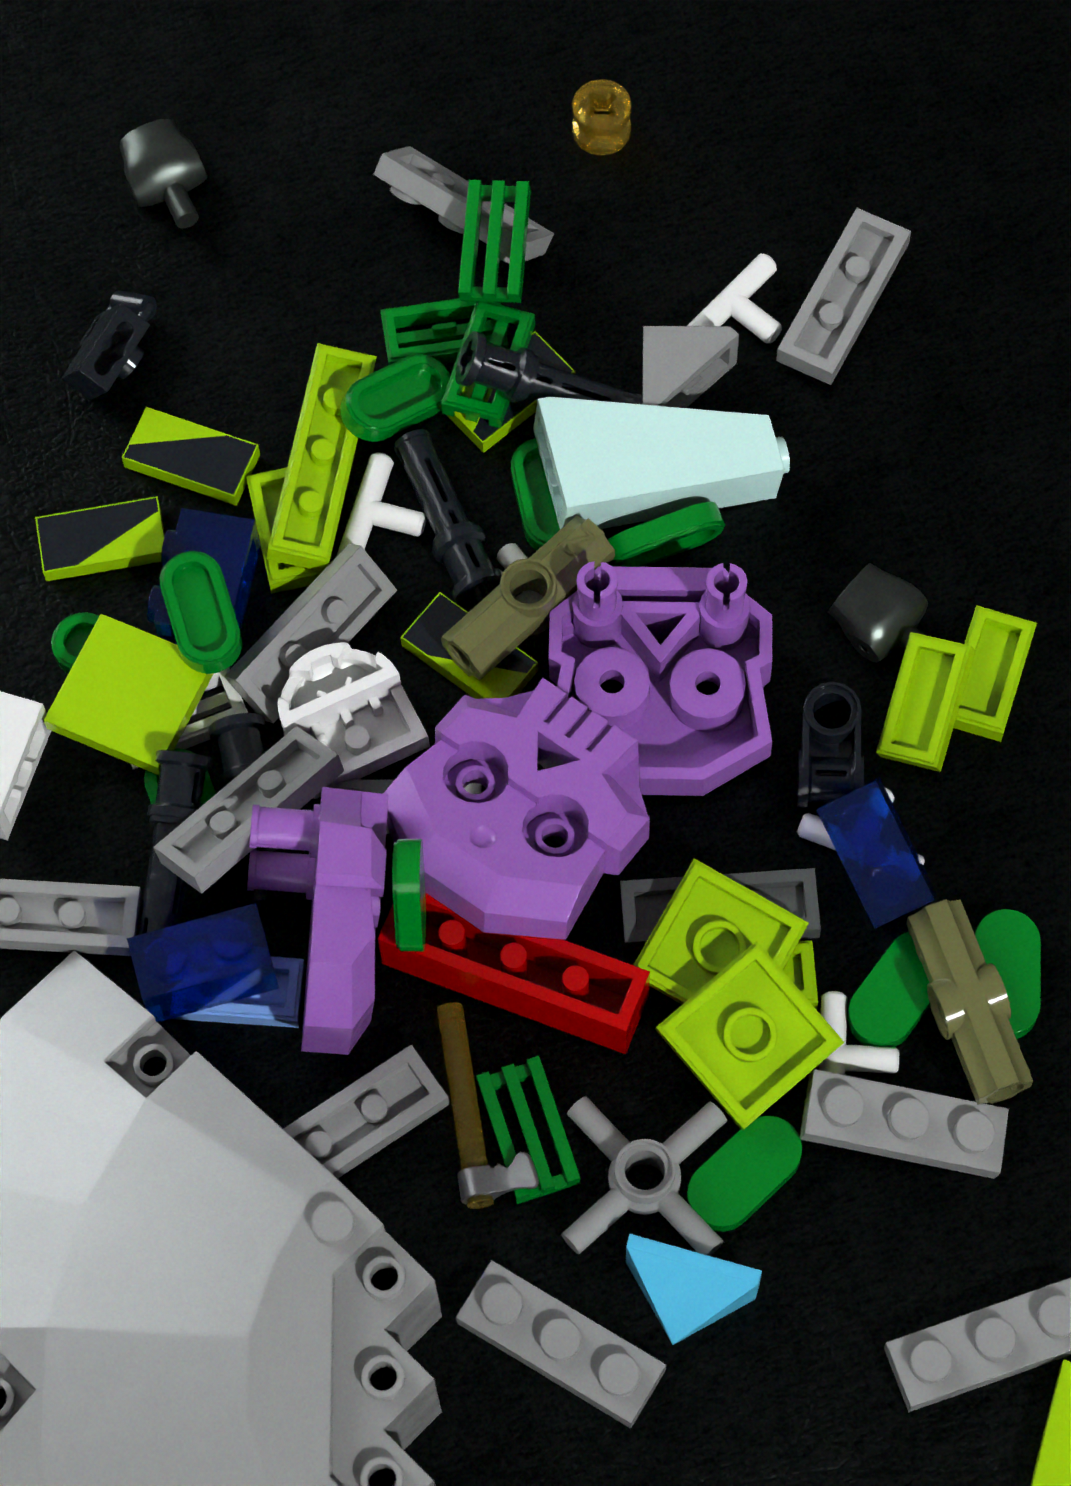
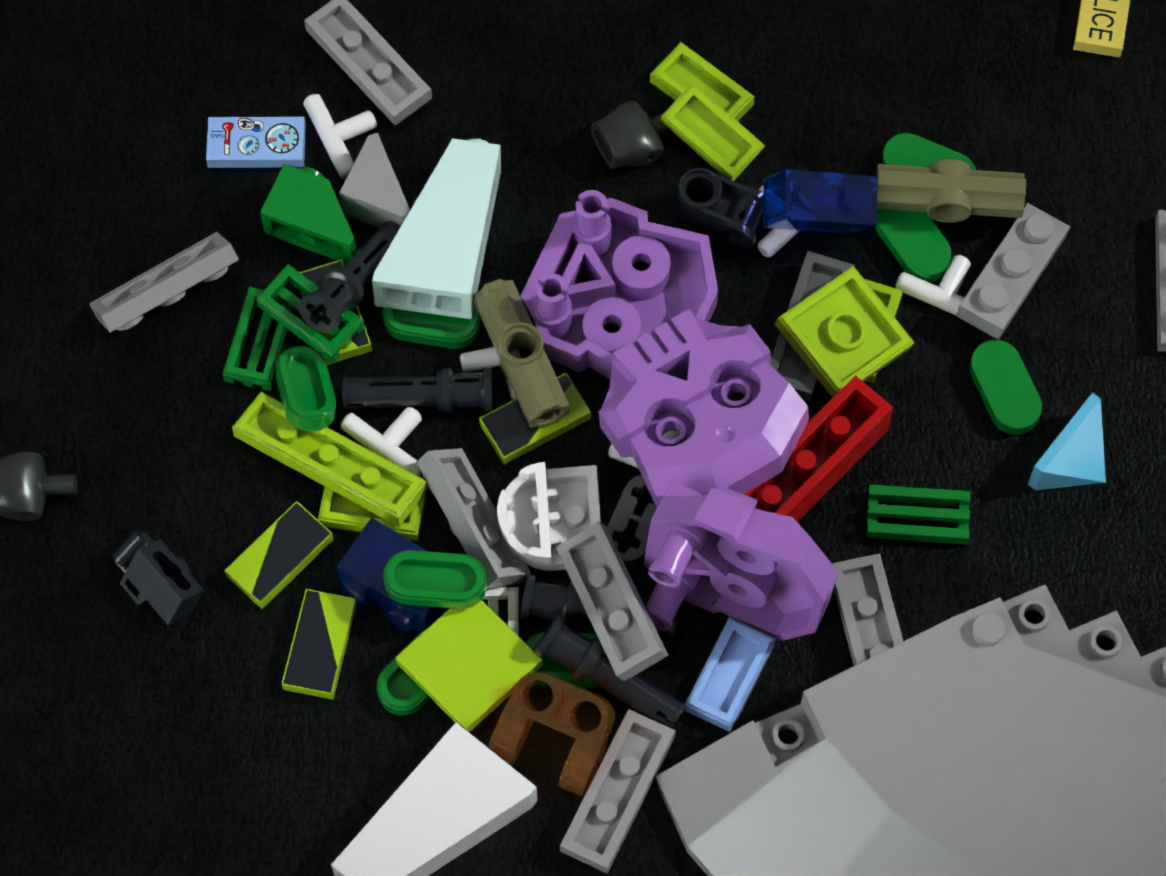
camera: 70 degrees left, 0 degrees up
clear blue brick [127,903,279,1022] -> none
green tile [392,839,426,952] -> none
clear yellow piece [437,1002,539,1209] -> none
light grey plate [456,1260,666,1428] -> none
green tile [458,180,531,303] -> none
light grey bar [561,1096,727,1256] -> none
clear yellow wheel [572,79,631,155] -> none
green tile [608,502,725,567] -> none
lime tile [655,941,844,1130] -> none
none -> light blue tile [206,117,306,168]
none -> green slope [260,164,356,264]
none -> clear orange piece [488,672,615,797]

